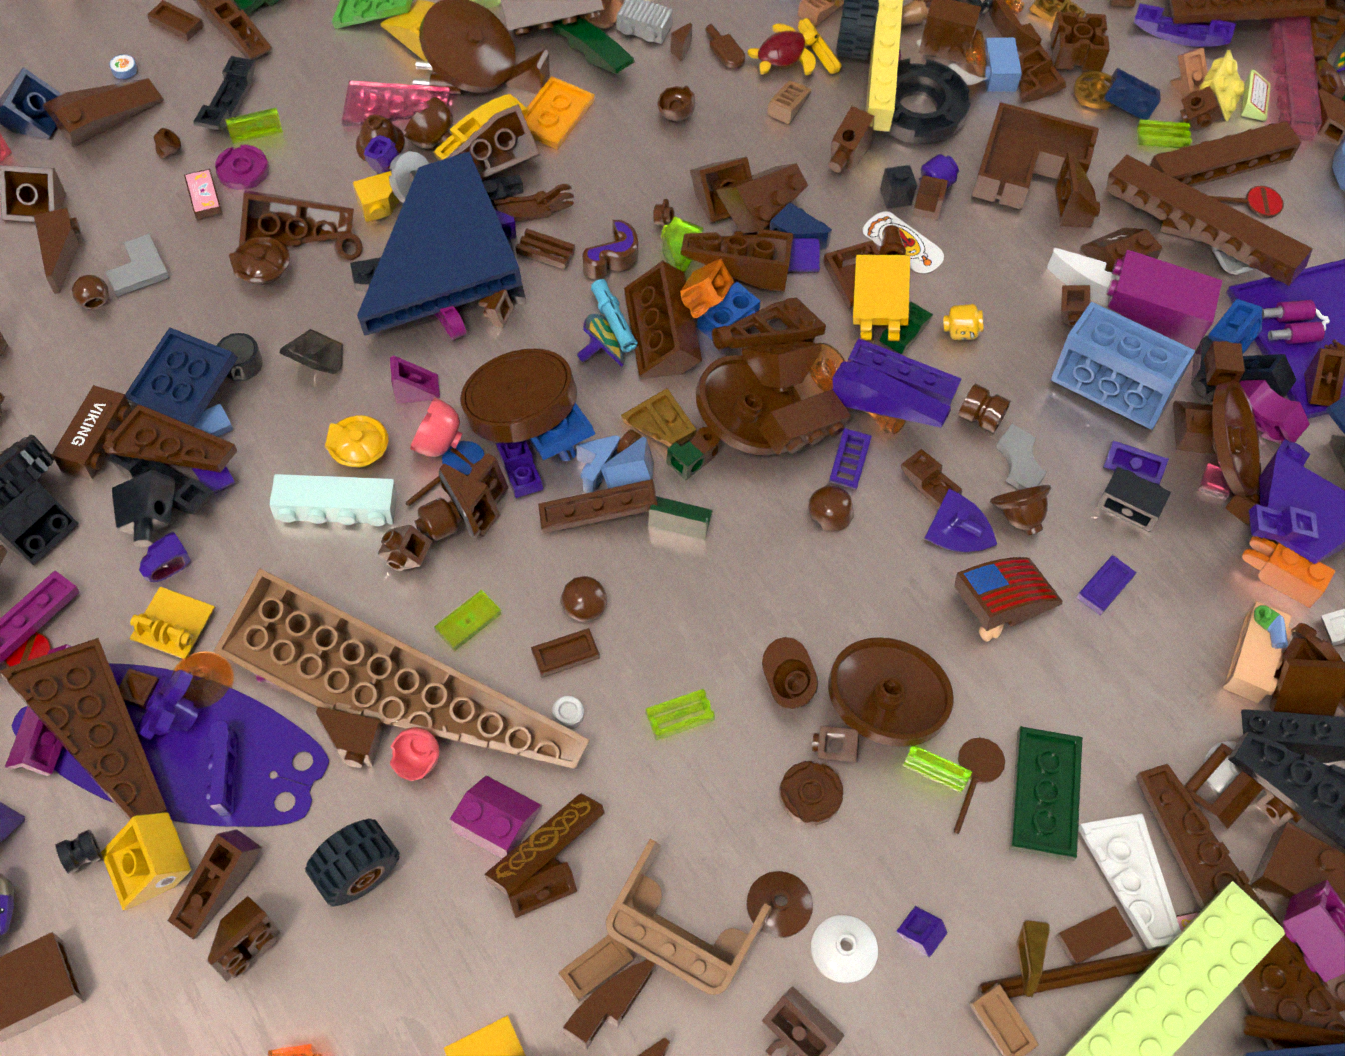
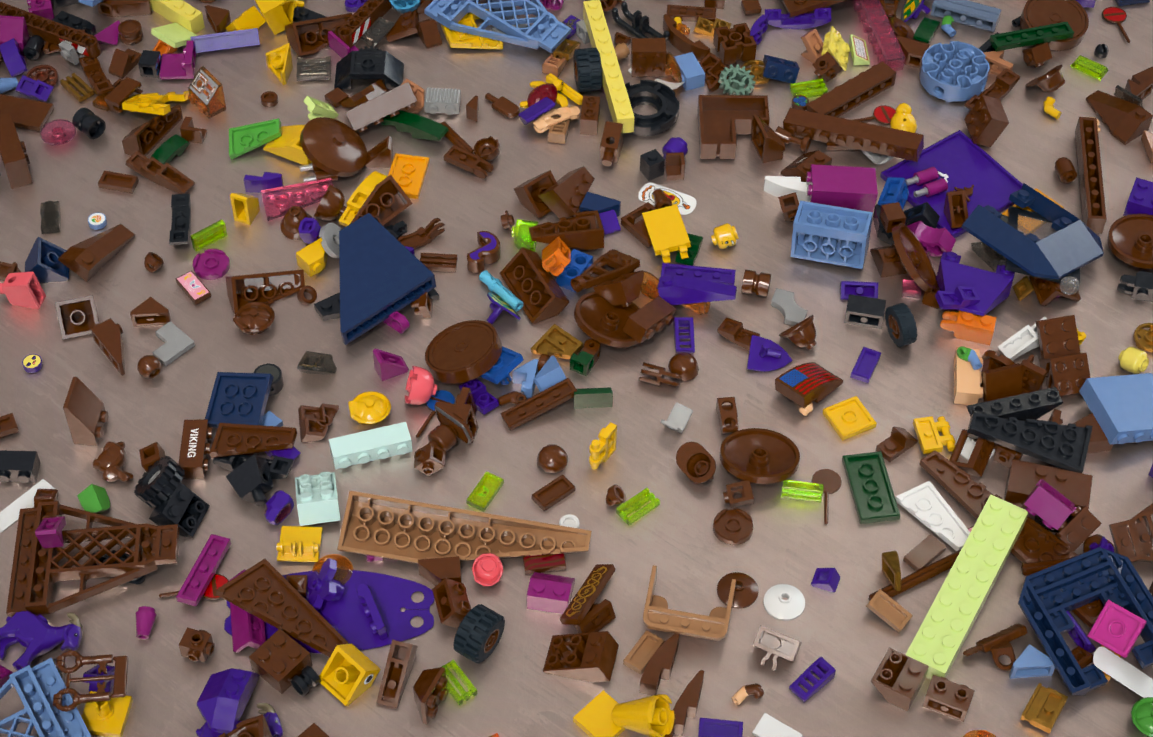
camera: 15 degrees left, 10 degrees down
none -> clear smoke slope [40,201,61,234]
none -> reddish brown slope [130,297,171,327]
none -> reddish brown brick [139,442,165,472]
none -> yellow slope [230,193,260,225]
none -> dark purple slope [244,172,284,193]
none -> reddish brown brick [249,628,313,694]
none -> light aqua slope [295,472,340,526]
none -> reddish brown slope [298,403,339,443]
none -> reddish brown brick [432,578,471,629]
none -> reddish brown axle [439,122,474,154]
none -> clear neon green tile [442,660,477,705]
none -> reddish brown hinge [444,145,493,179]
none -> reddish brown arm [497,391,527,407]
none -> dark purple slope [518,97,556,125]
none -> tile [523,553,566,575]
none -> light nougat piece [532,106,580,133]
none -> reddish brown slope [543,631,619,683]
none -> reddish brown brick [580,95,600,136]
none -> yellow plate [589,422,617,469]
none -> reddish brown tile [606,485,626,506]
none -> reddish brown arm [638,362,681,387]
none -> light grey bracket [661,403,693,434]
none -> reddish brown leg [716,397,738,434]
none -> sand green gear [718,64,756,95]
none -> dark purple slope [750,15,768,45]
none -> reddish brown piece [775,126,812,153]
none -> tile [792,95,809,110]
none -> yellow tile [823,396,877,441]
none -> reddish brown slope [876,426,918,463]
none -> black wheel [885,303,917,347]
none -> yellow piece [890,103,917,133]
none -> yellow plate [913,416,955,454]

